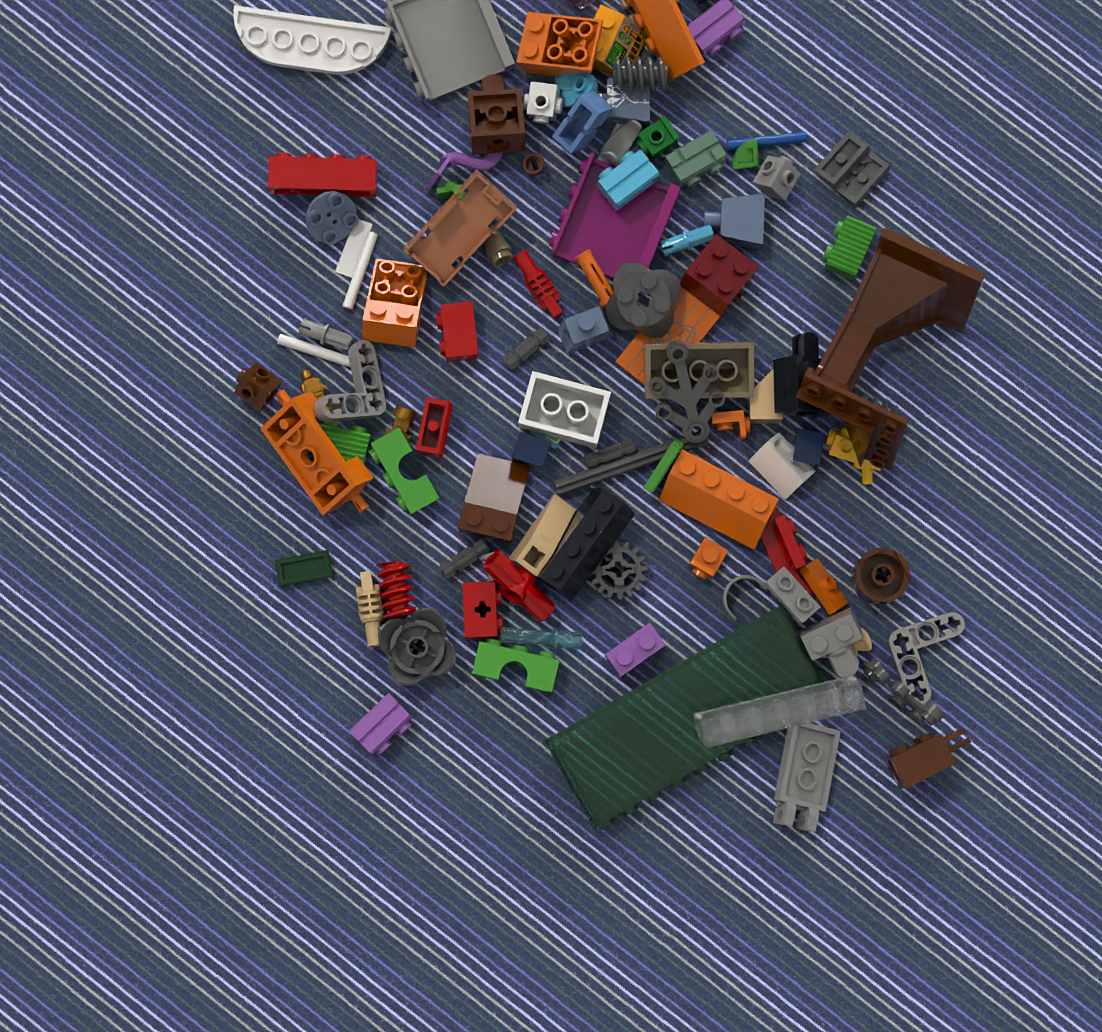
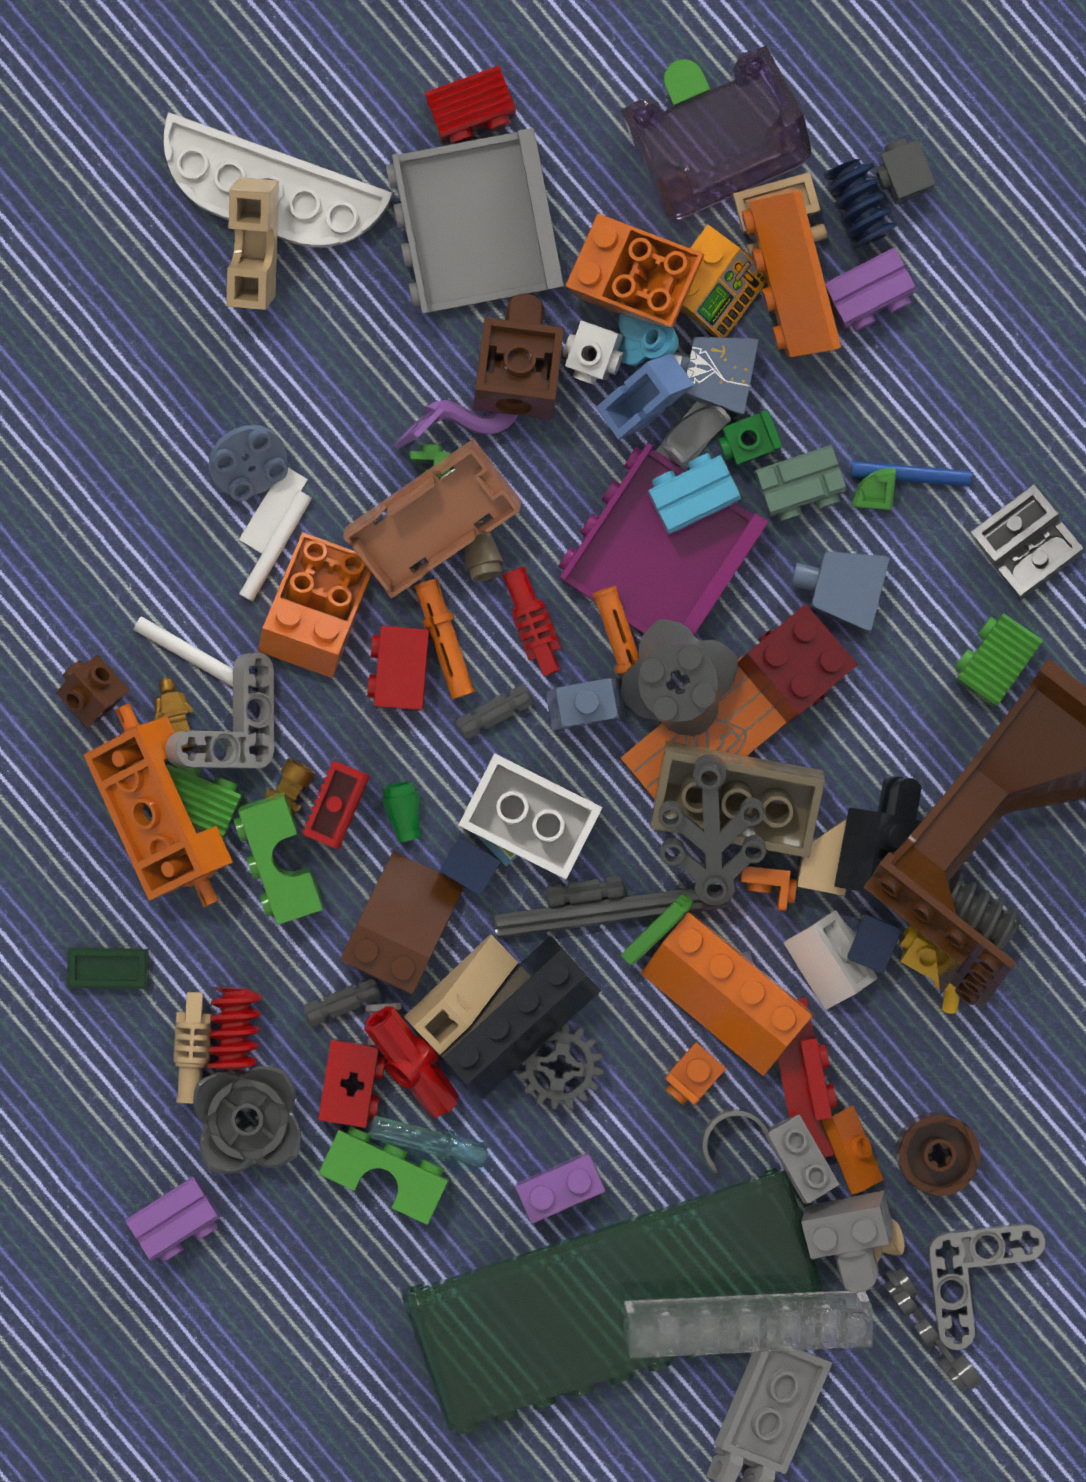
camera: 15 degrees right, 5 degrees up
red brick [268,153,378,197] -> none
light grey axle [299,318,353,350] -> none
reddish brown hinge [523,153,545,176] -> none
dark grey piece [613,57,667,91] -> none
medium azure axle [660,225,714,257] -> none
light grey brick [753,155,801,201] -> none
reddish brown brick [884,727,971,789] -> none
none -> tan arch [226,177,279,310]
none -> green cone [380,781,421,842]
none -> orange pin [413,578,476,700]

